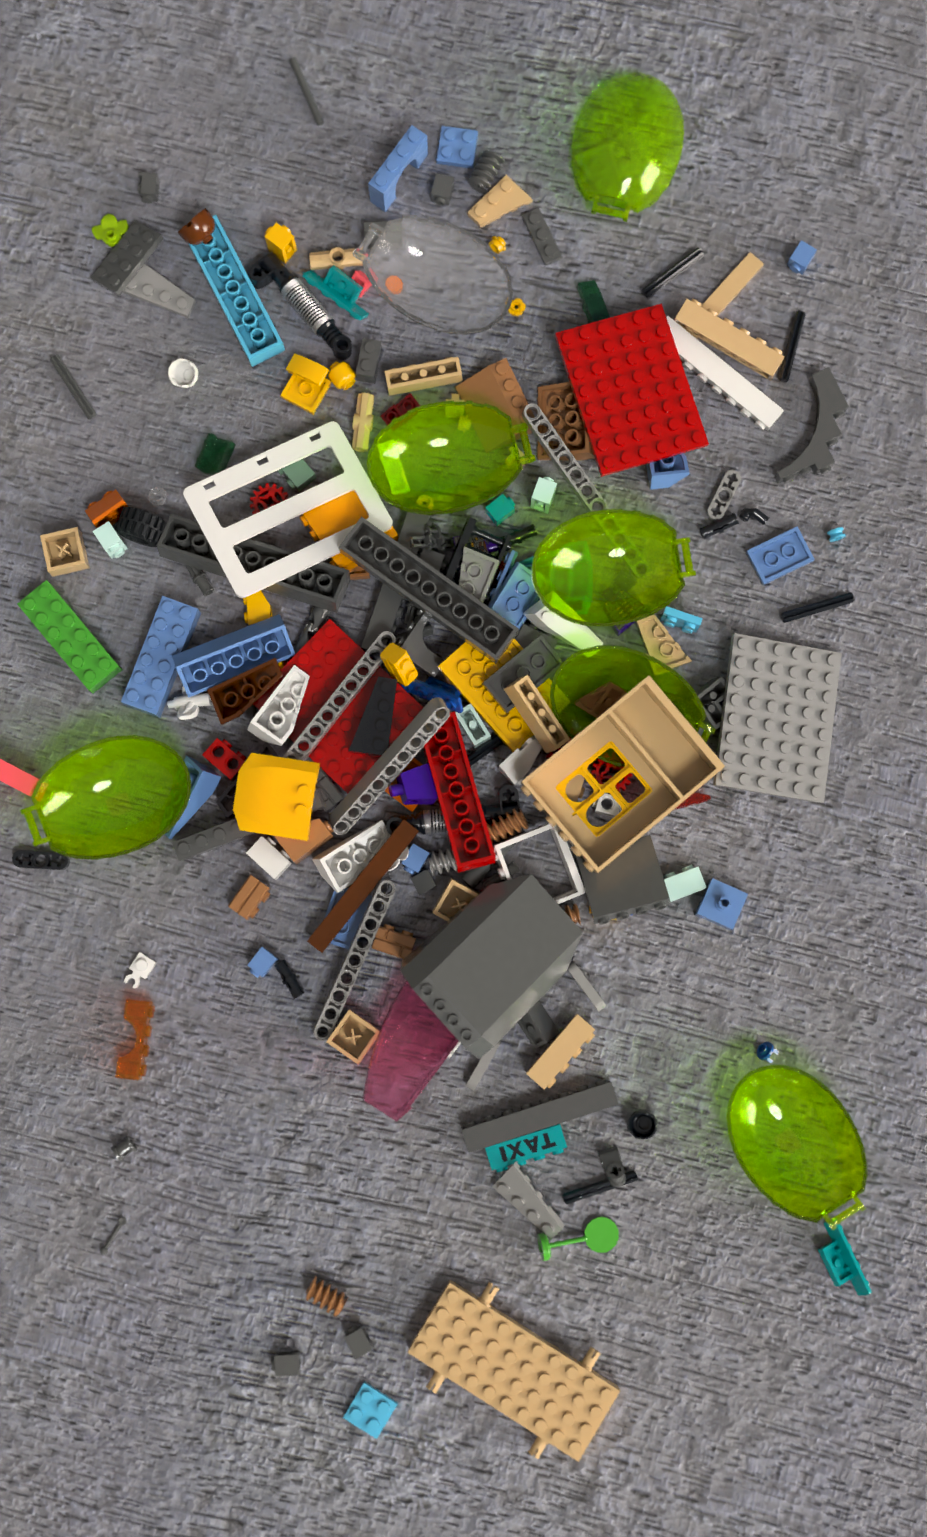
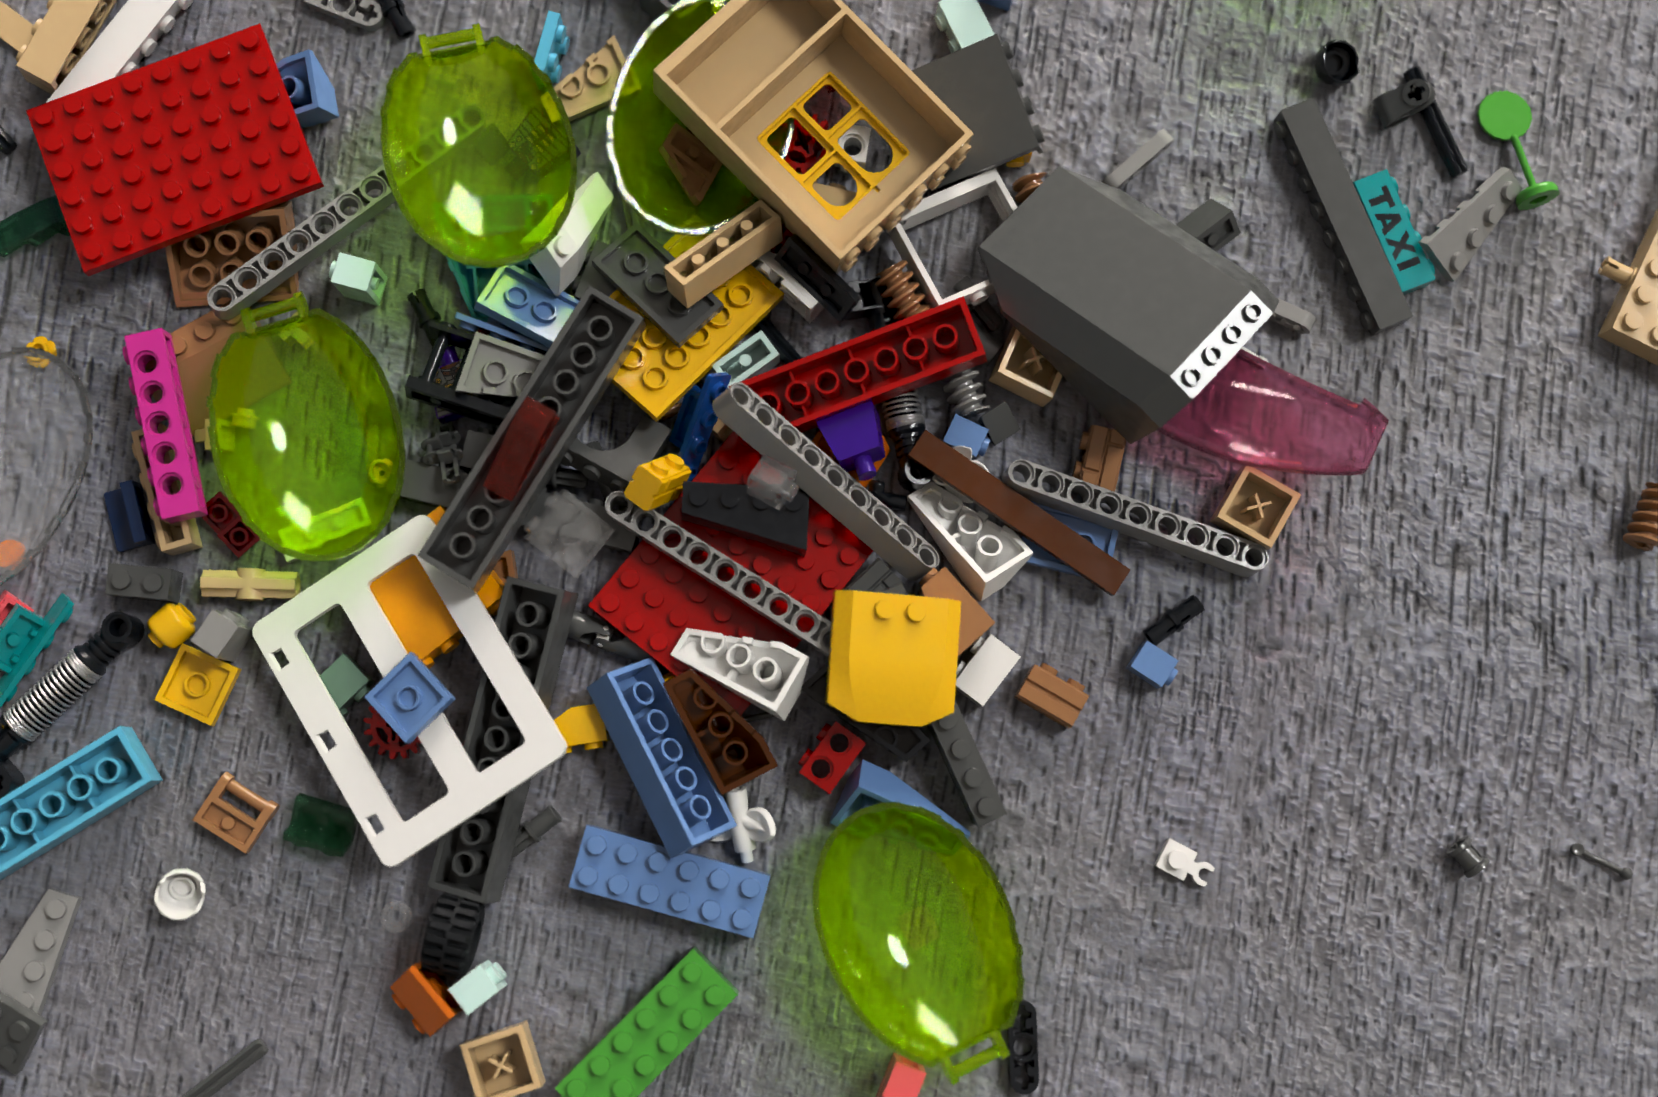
camera: 105 degrees left, 0 degrees up
clear orange arch [115,999,155,1080] -> none
yellow slope [286,353,329,386] -> none
teal brick [485,494,515,526] -> none
tan brick [526,1014,595,1089] -> none
none -> dark blue panel [104,480,156,552]
none -> dark pink brick [122,328,208,523]
none -> light grey brick [190,608,253,662]
none -> medium nougat plate [193,772,280,854]
none -> medium blue plate [364,652,456,744]
none -> clear red slope [483,396,560,502]
none -> clear plate [524,489,615,579]
none -> clear brick [747,454,799,510]
none -> black plate [774,234,861,322]
none -> black arm [867,480,907,511]

